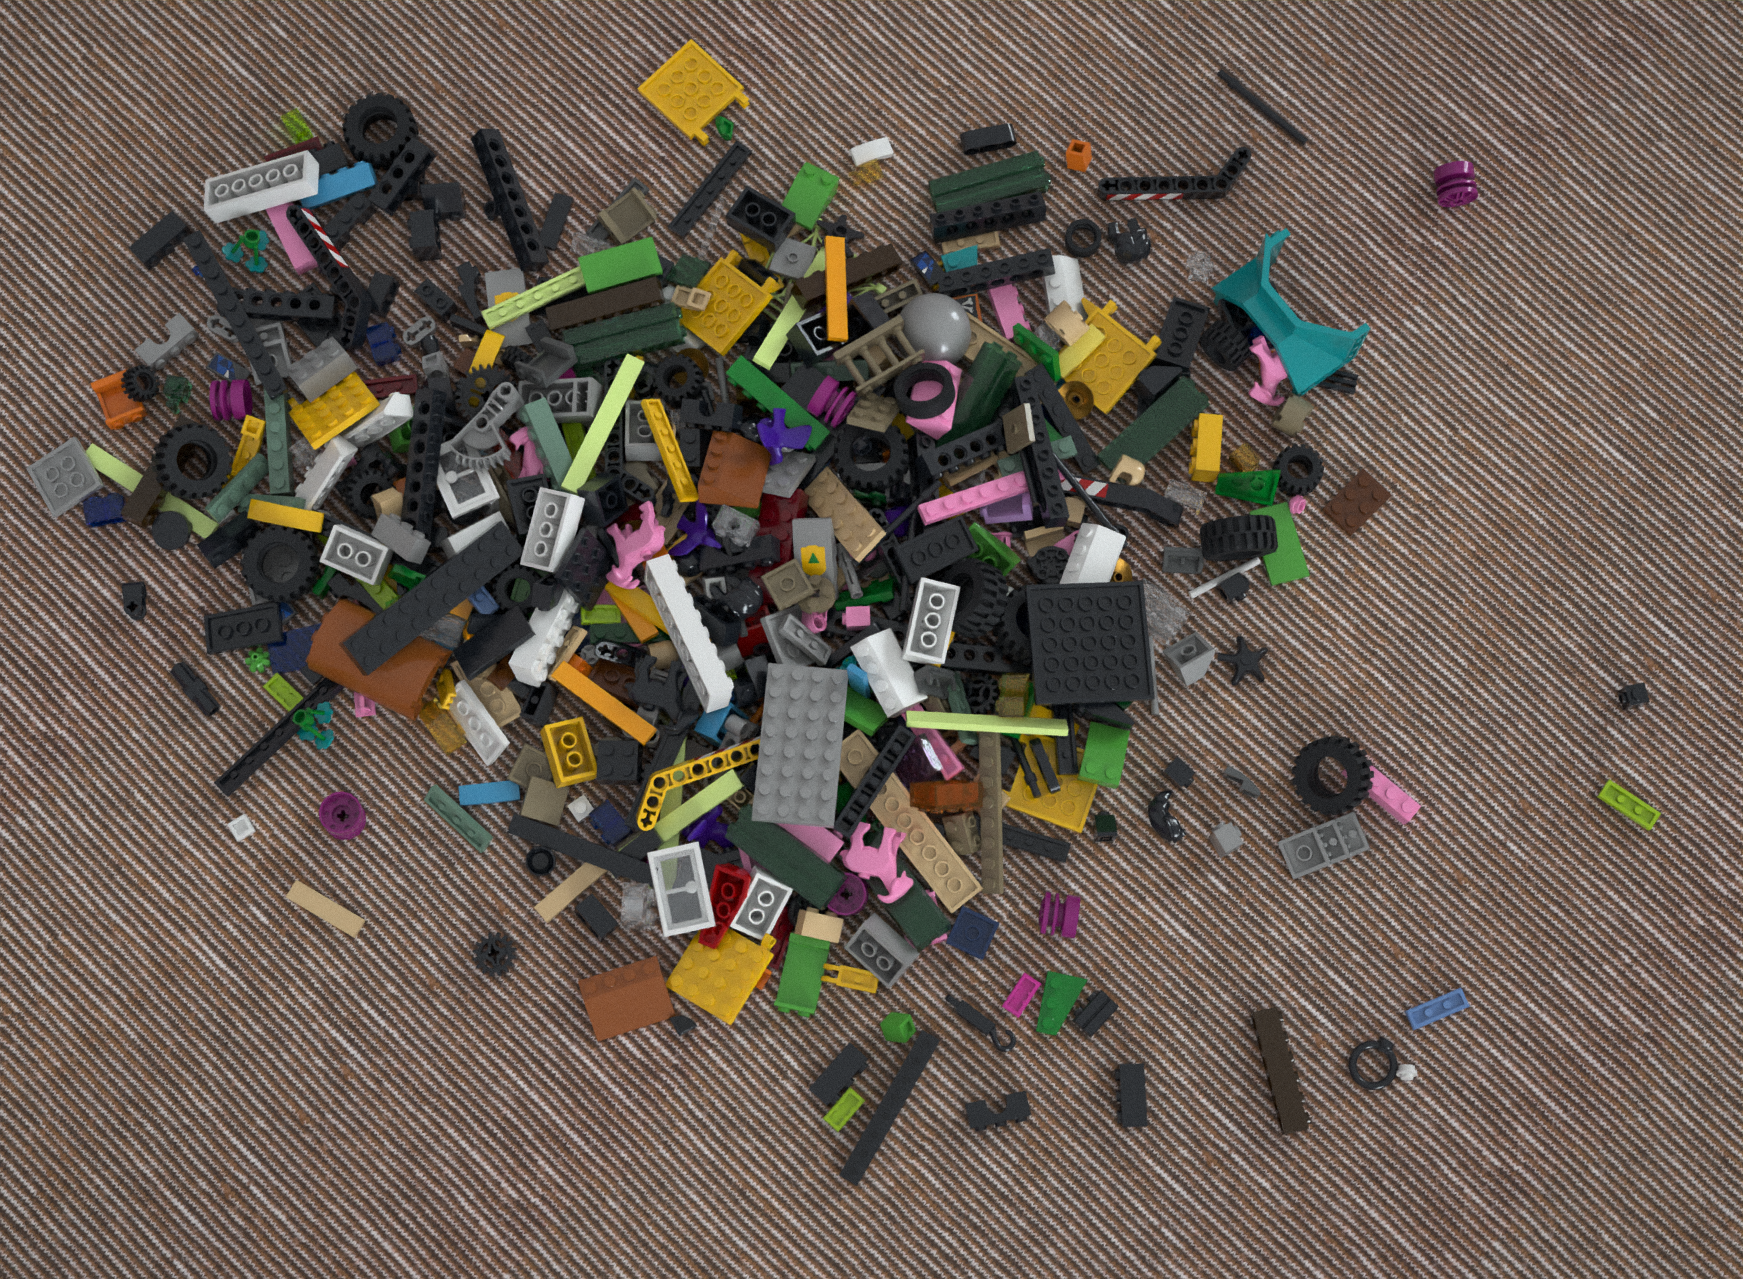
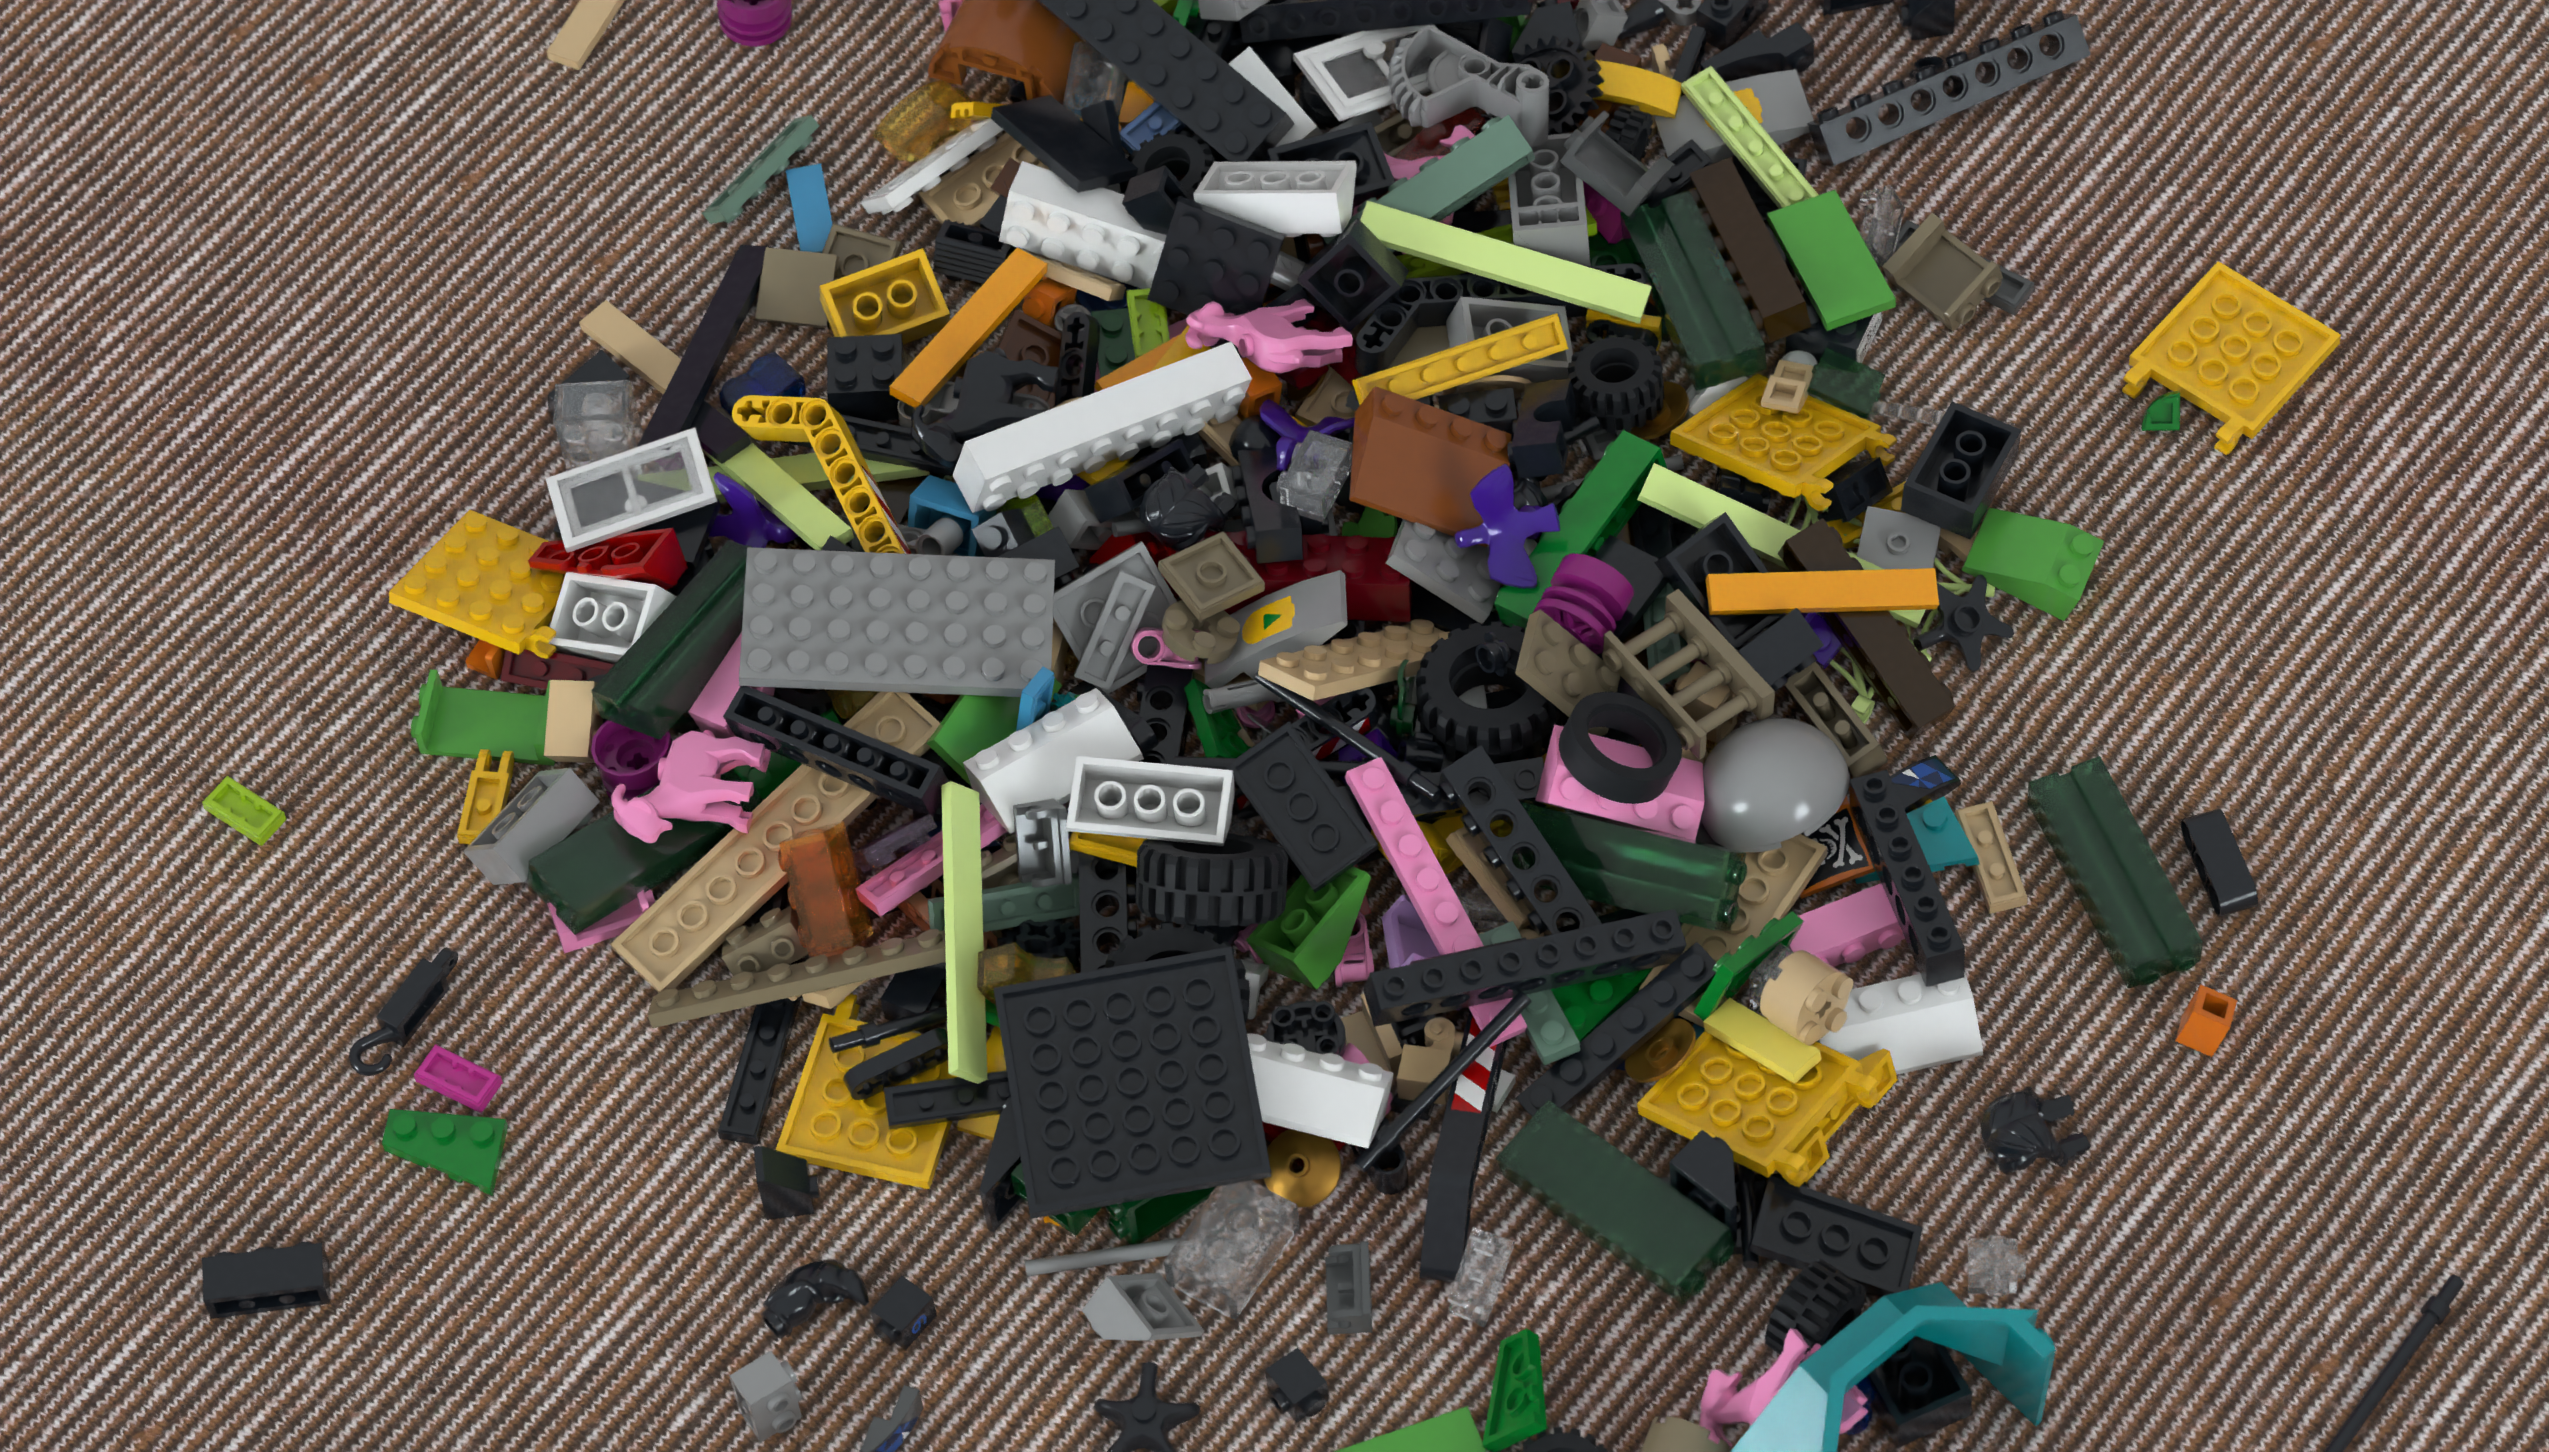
camera: 90 degrees right, 20 degrees down
black gear [473,932,518,977] -> none
black hair [525,846,556,876] -> none
black tile [540,192,574,251] -> none
white plate [568,794,596,823] -> none
dark orange slope [578,956,676,1042] -> none
black plate [668,140,752,240] -> none
black tile [669,1016,698,1037] -> none
black brick [809,1042,868,1106] -> none
black brick [839,1030,940,1186] -> none
bright pink brick [842,606,870,631] -> none
clear yellow plate [848,158,884,186] -> none
white slope [849,137,894,167] -> none
bright green panel [880,1012,916,1043] -> none
black brick [929,191,1046,244] -> none
dark blue plate [946,906,999,961] -> none
black arch [965,1090,1031,1132] -> none
dark tan plate [1002,403,1035,454] -> none
magenta wheel [1038,891,1080,939] -> none
black tyre [1064,219,1102,258] -> none
black brick [1072,990,1119,1038] -> none
bright green slope [1077,722,1130,789] -> none
black beam [1097,147,1252,201] -> none
tan helmet [1109,454,1145,487] -> none
yellow brick [1188,413,1223,482] -> none
white bar [1188,557,1261,599] -> none
black tyre [1200,515,1278,561] -> none
clear yellow brick [1229,442,1261,472] -> none

